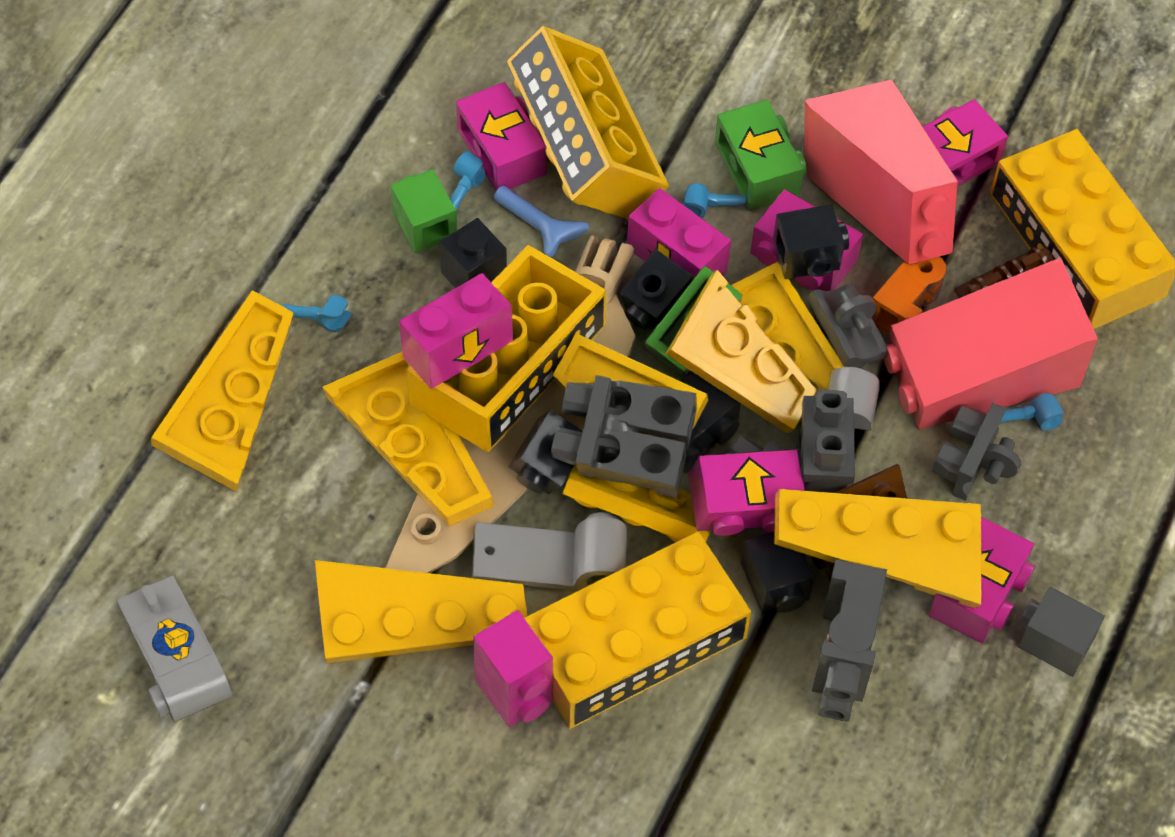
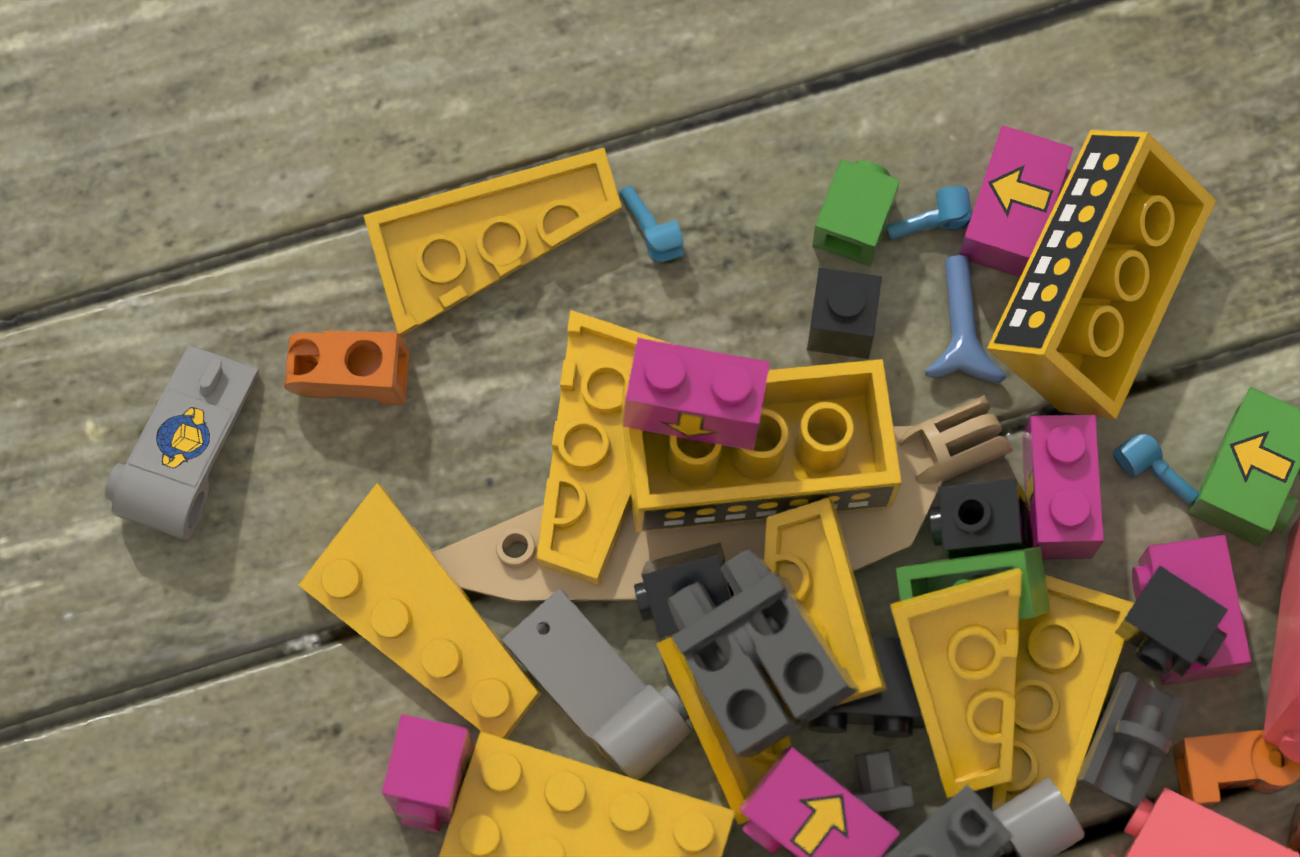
camera: 50 degrees right, 15 degrees up
none -> orange leg [284,331,410,405]

